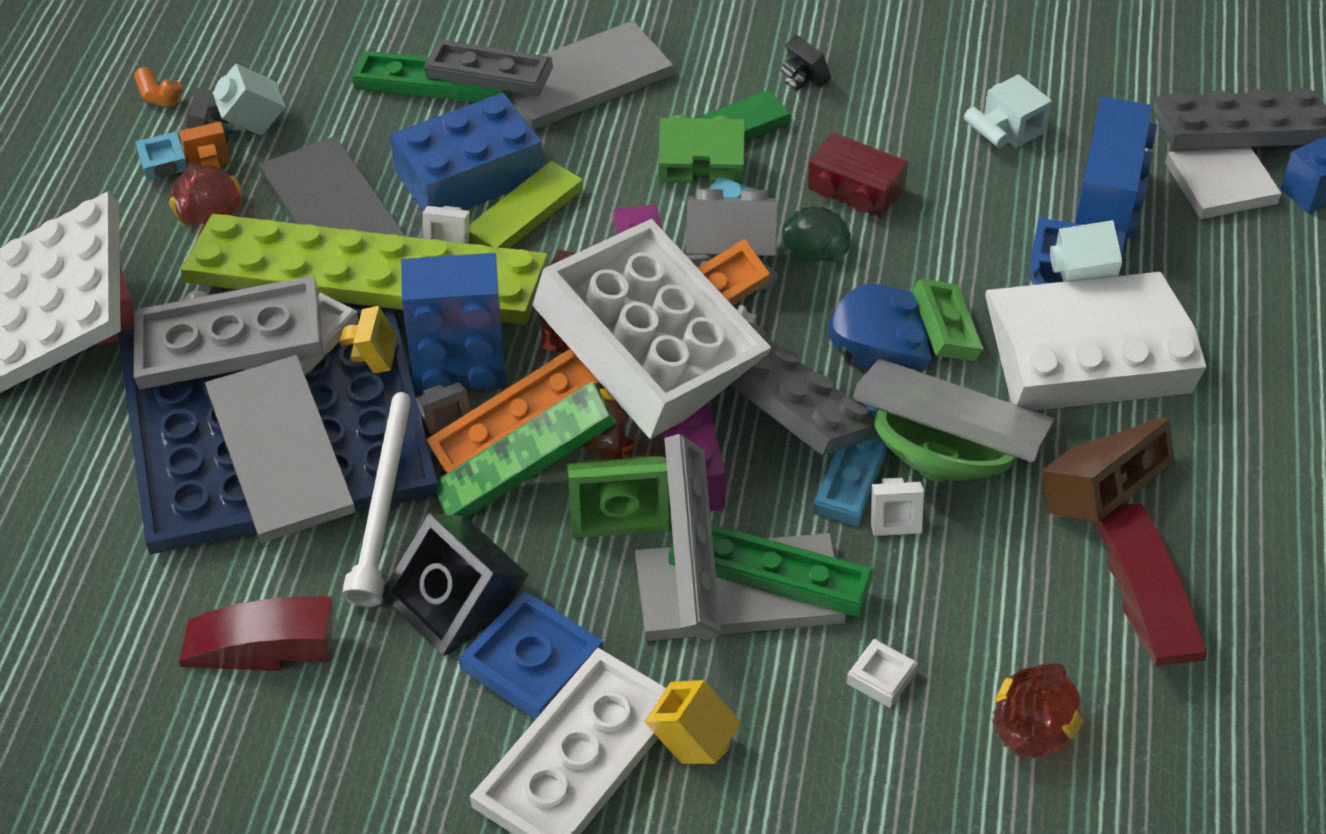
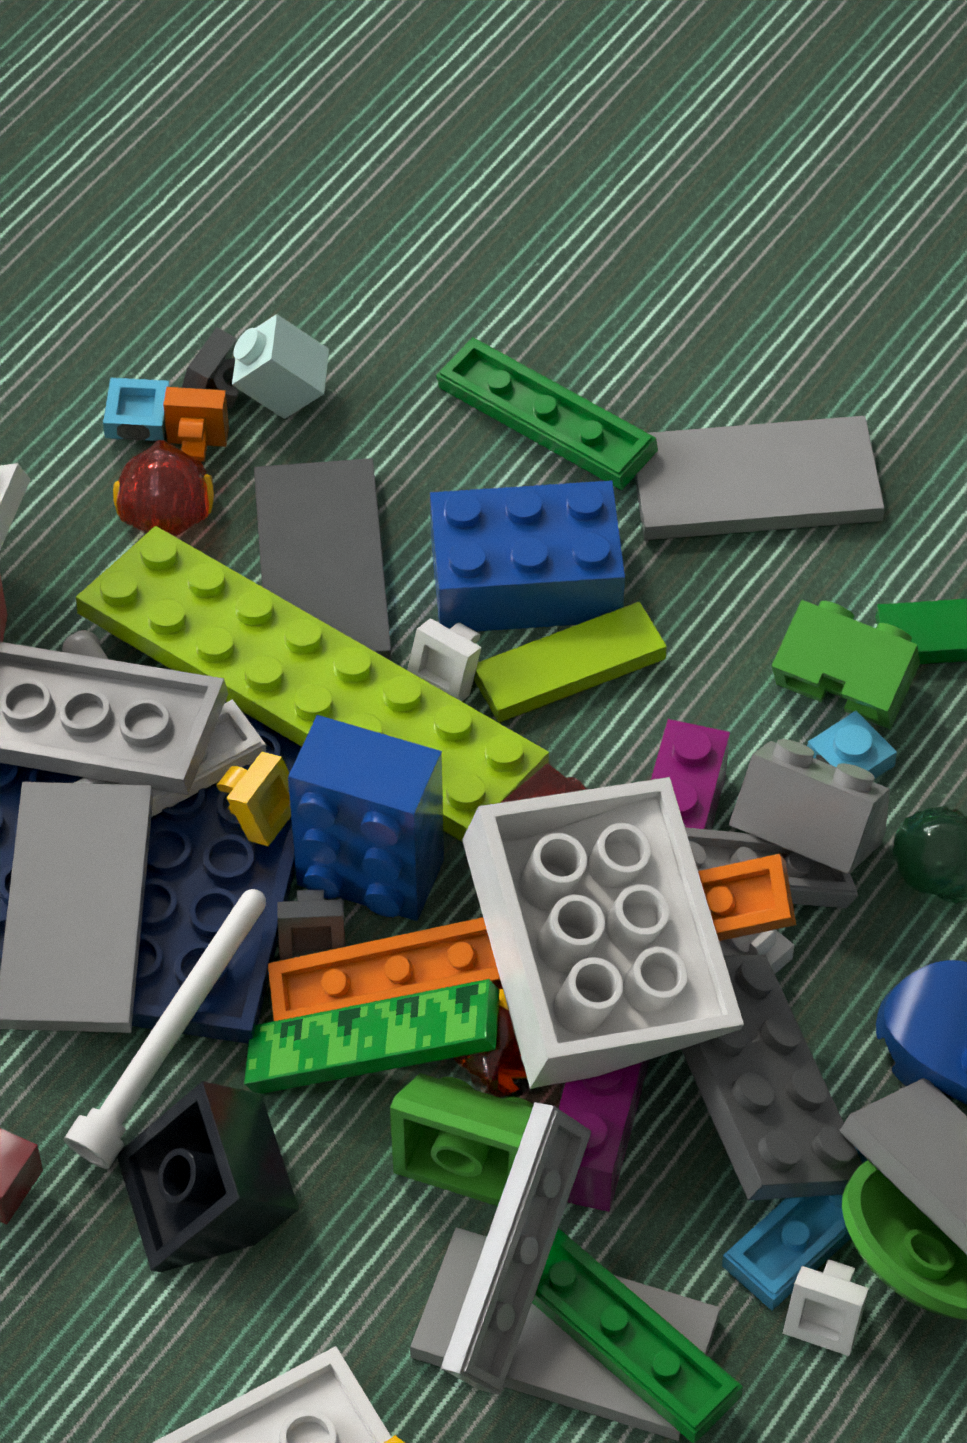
camera: 25 degrees right, 5 degrees up
orange arm [134,67,183,108] -> none
dark grey tile [424,39,553,96] -> none
blue plate [458,590,604,720] -> none

